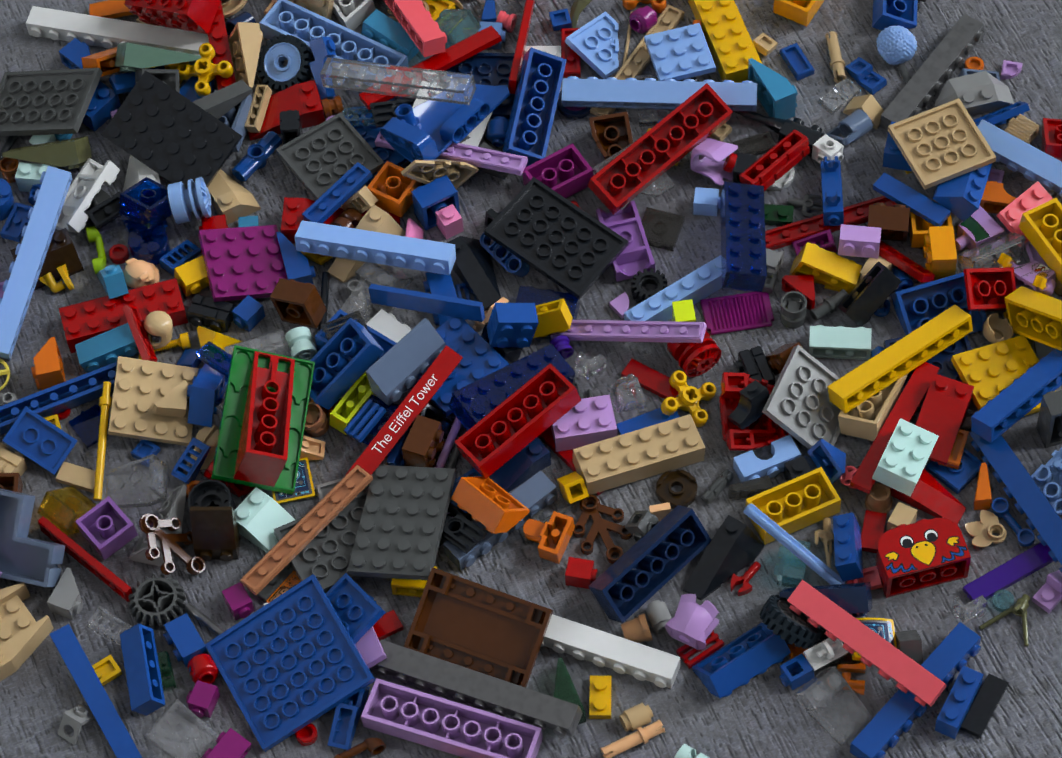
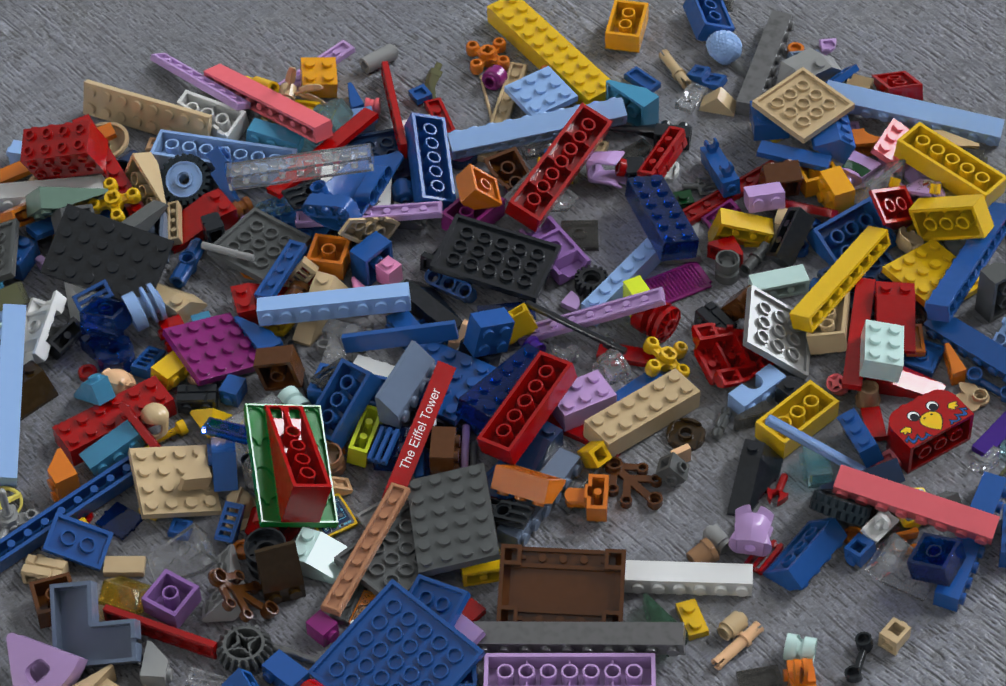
camera: 20 degrees left, 10 degrees down
yellow piece [39,264,74,293] -> none
lime bar [86,226,107,275] -> none
yellow bar [93,381,112,501] -> none
blue slope [176,349,203,368] -> none
light blue plate [565,11,619,79] -> none
red brick [565,557,598,589] -> none
dark blue brick [588,505,711,623] -> none
light blue brick [693,187,722,216] -> none
black arch [729,380,770,430] -> none
tan plate [753,33,778,56] -> none
blue slope [807,439,846,485] -> none
white brick [812,134,844,165] -> none
tan piece [815,517,834,568] -> none
sand blue piece [827,109,873,145] -> none
tan brick [886,502,918,531] -> none
none -> blue tile [72,279,115,314]
none -> light grey bar [201,241,255,262]
none -> orange slope [455,164,502,210]
none -> black bar [525,300,628,355]
none -> clear blue brick [907,532,966,587]

